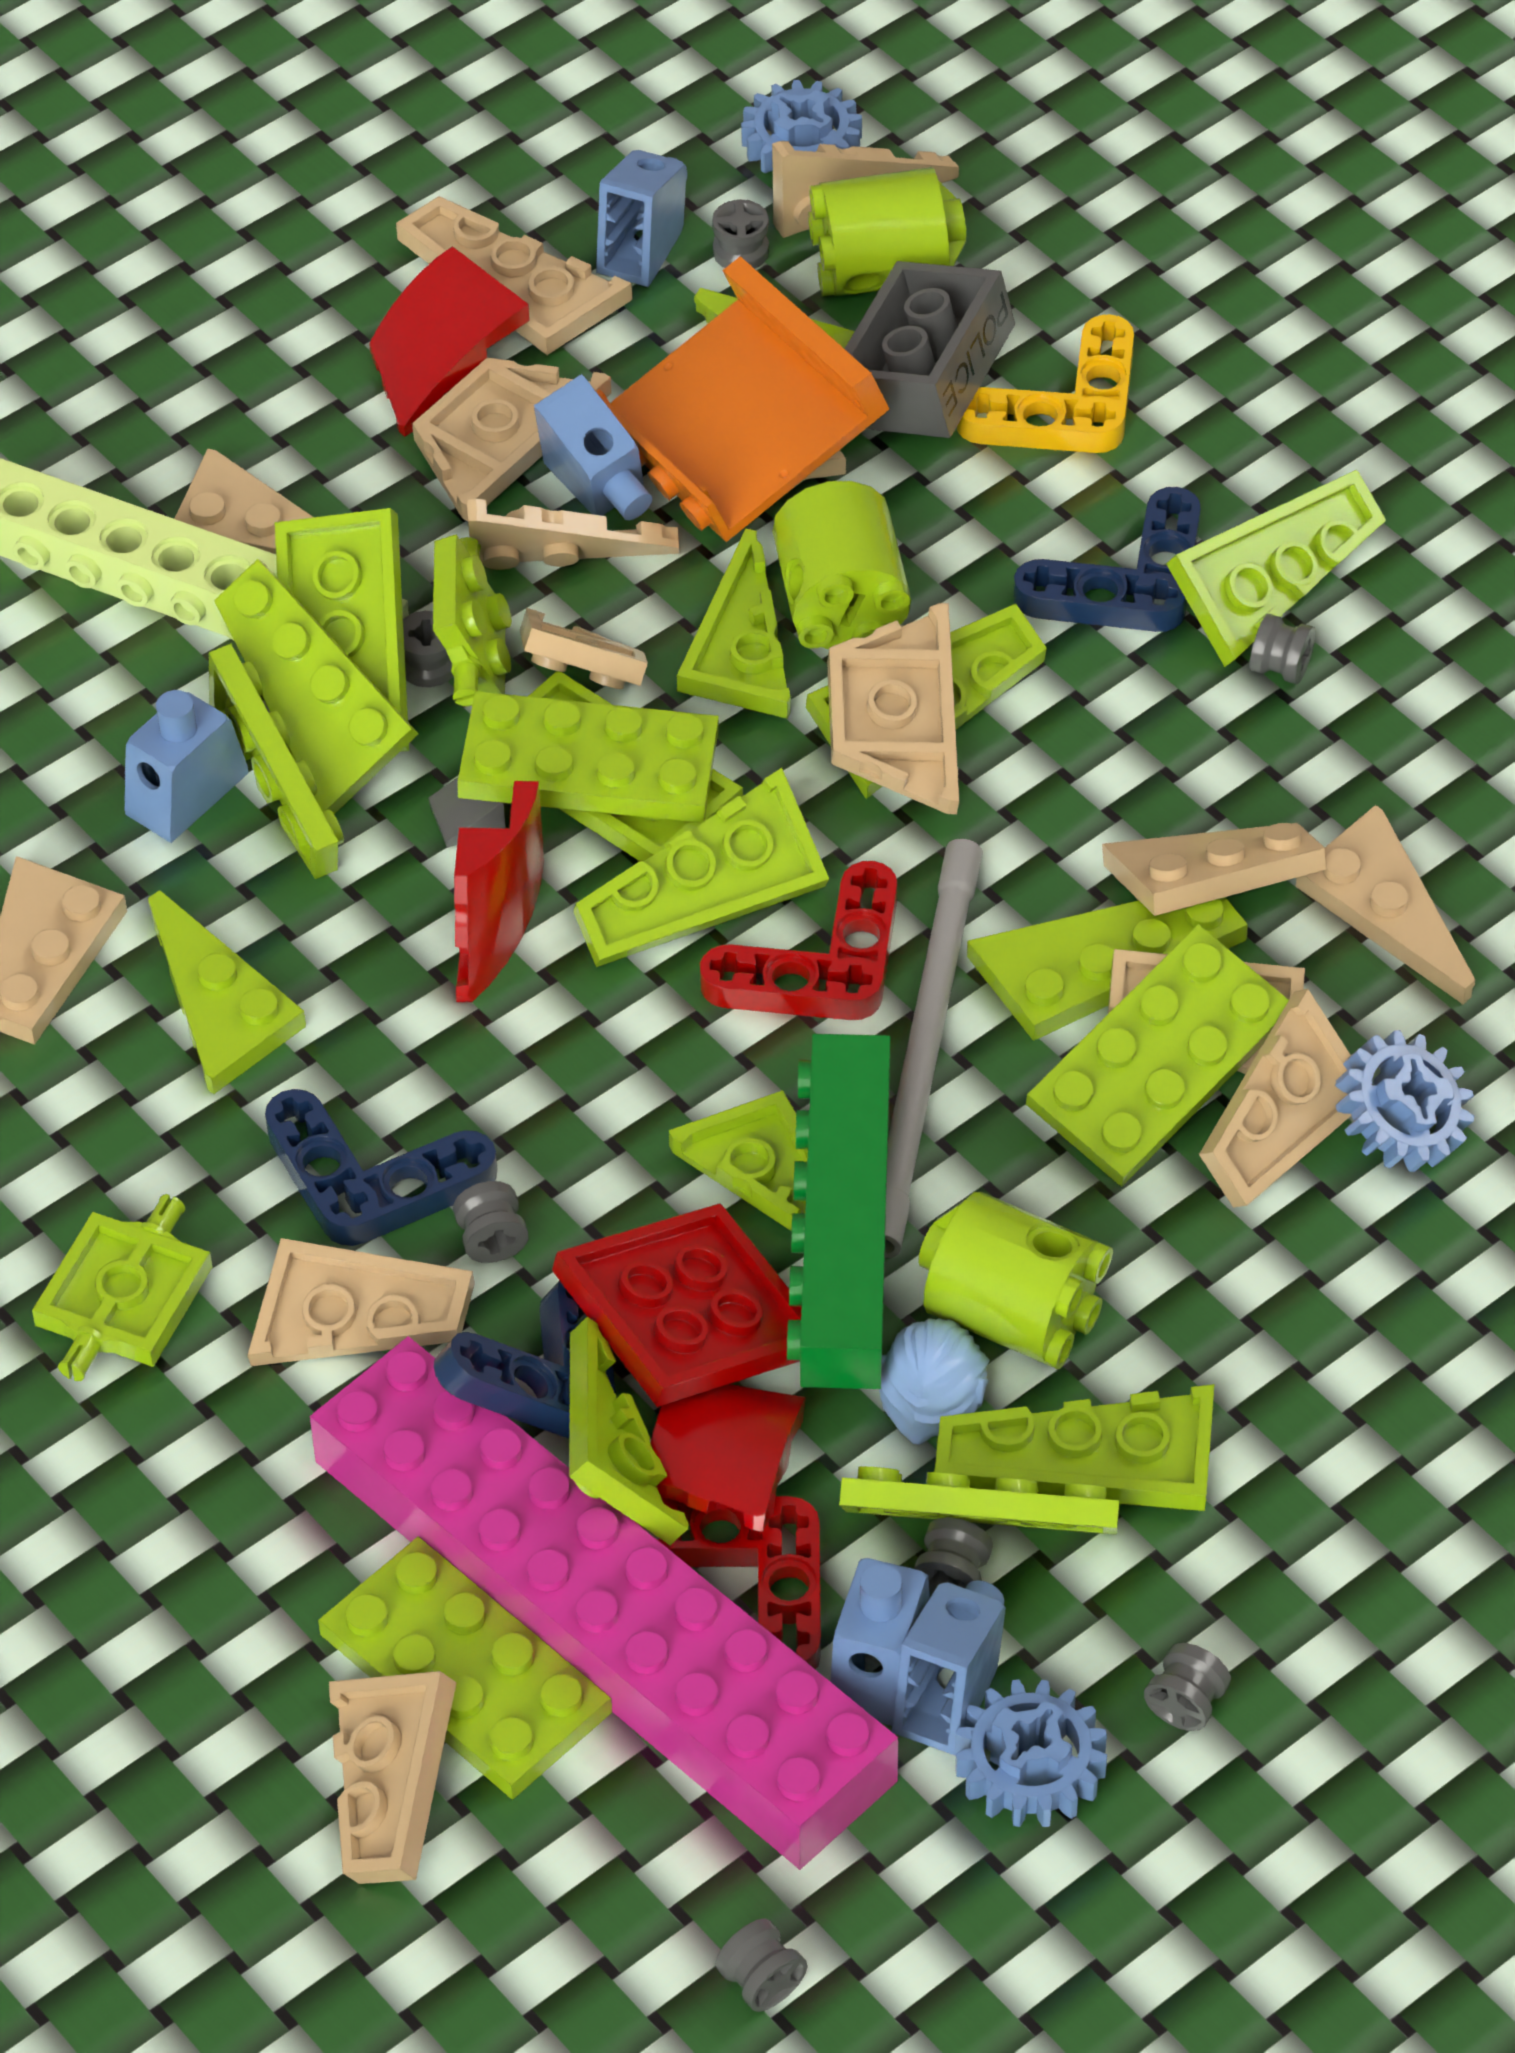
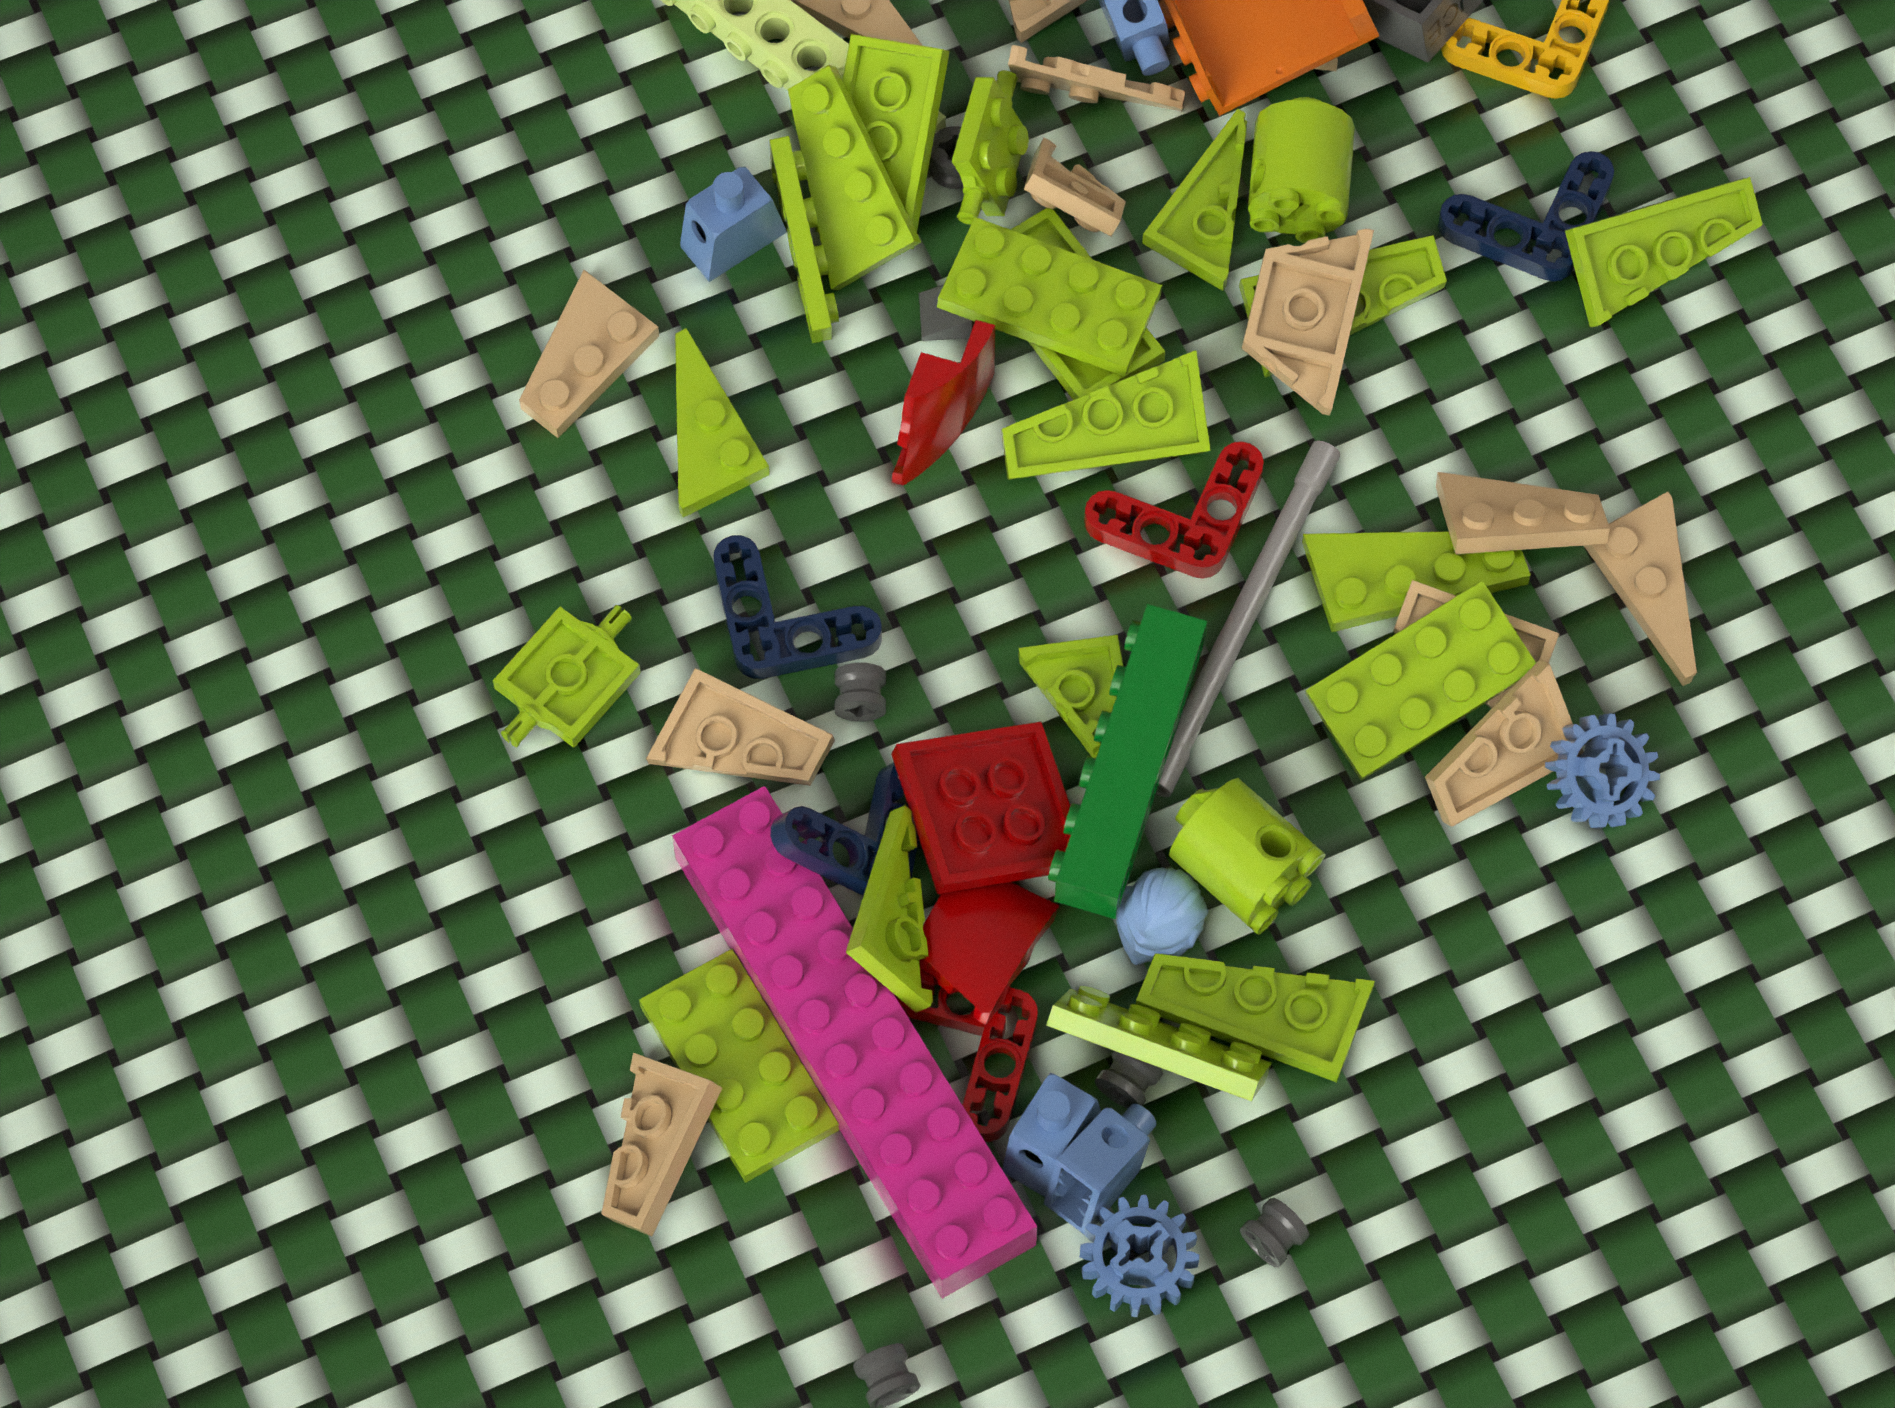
camera: 15 degrees right, 15 degrees up
dark grey wheel [1249,614,1316,684] -> none

